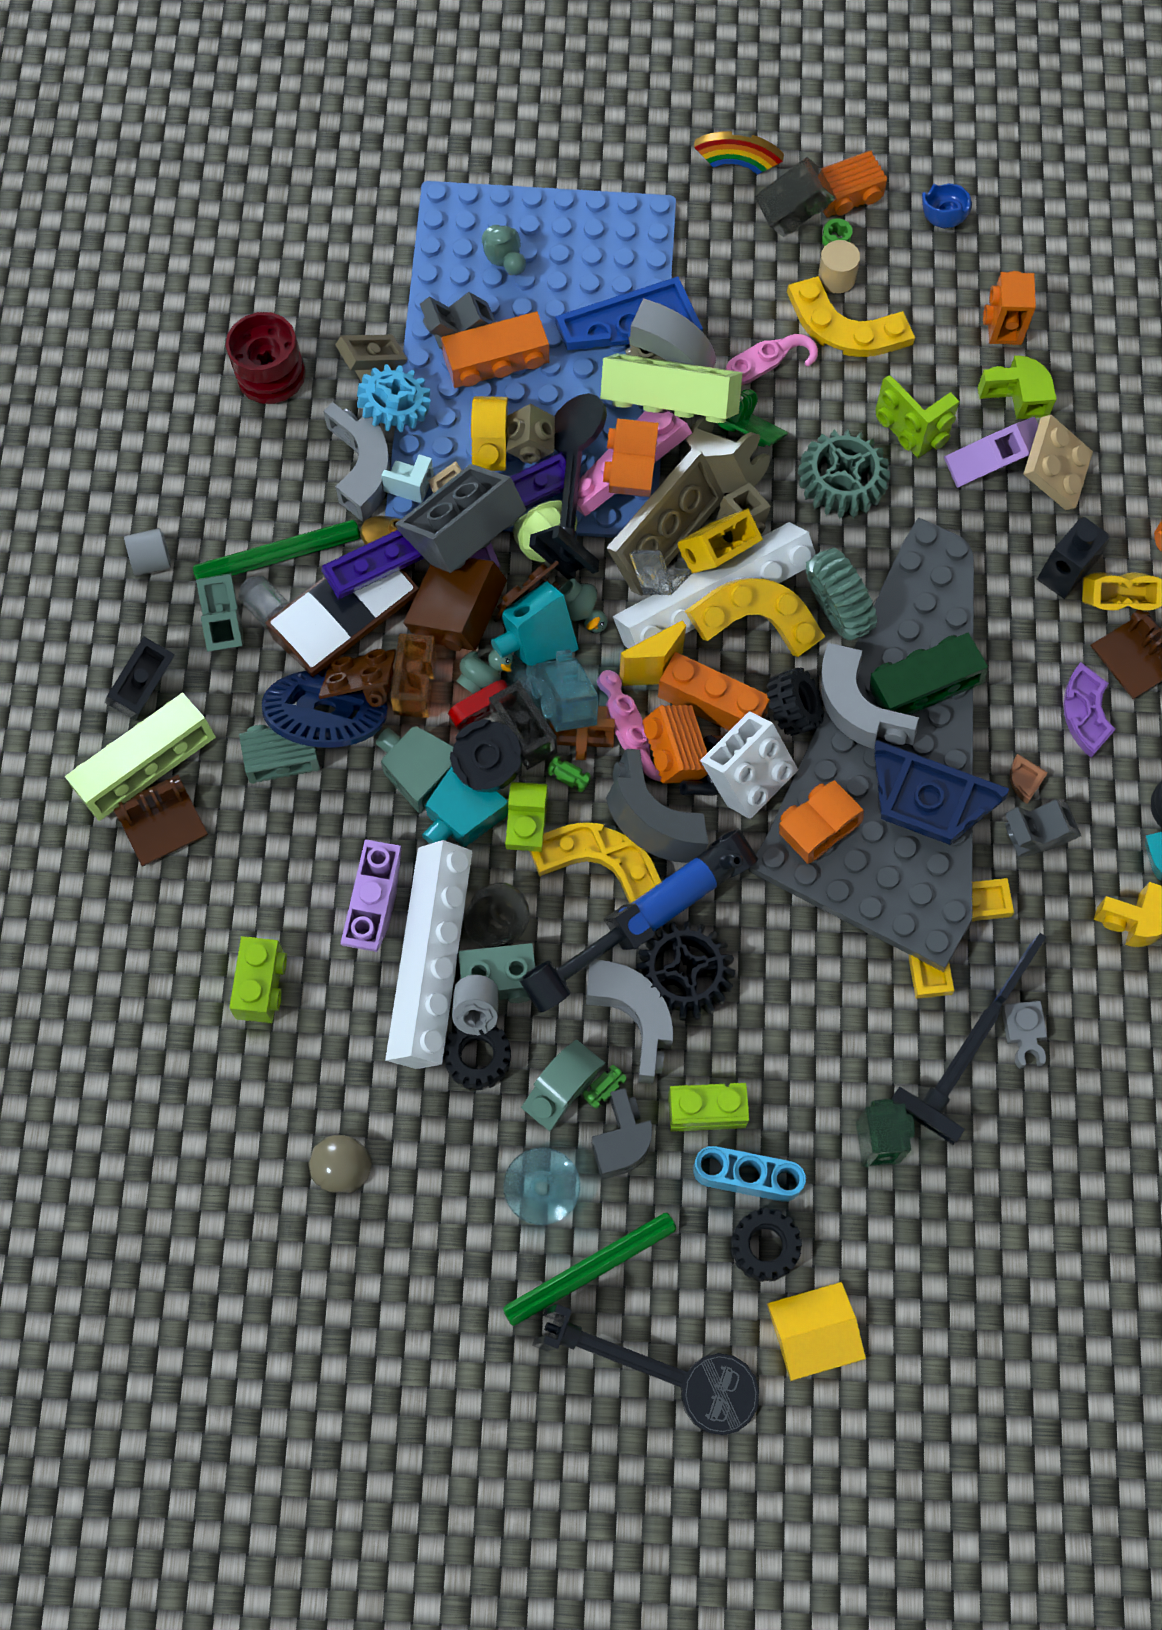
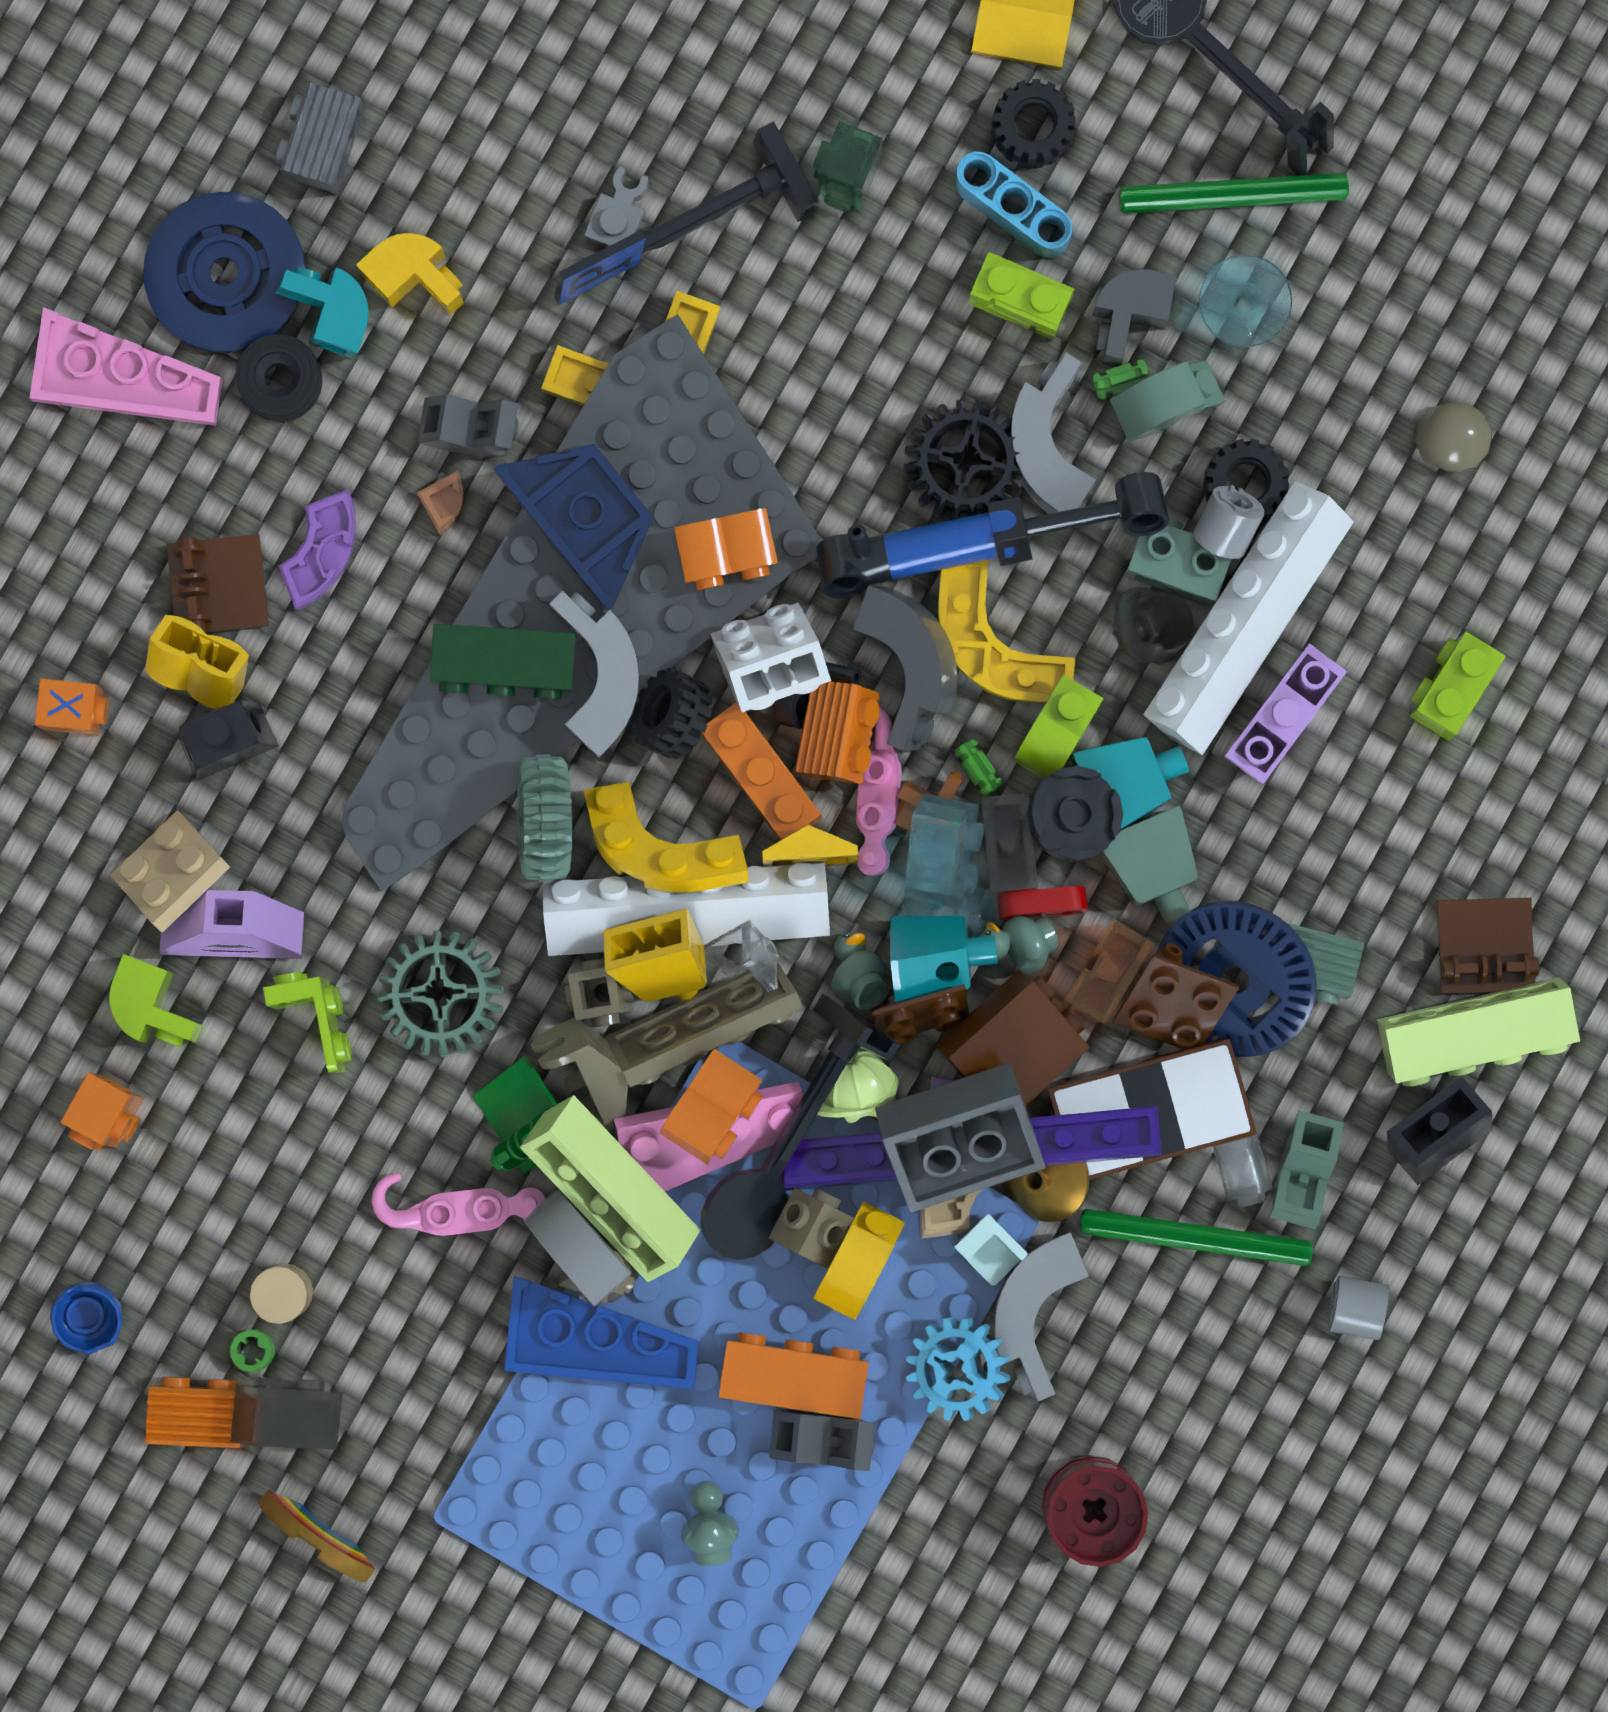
camera: 150 degrees left, 15 degrees up
dark tan slope [335,334,408,382] -> none
yellow plate [787,276,915,357] -> none

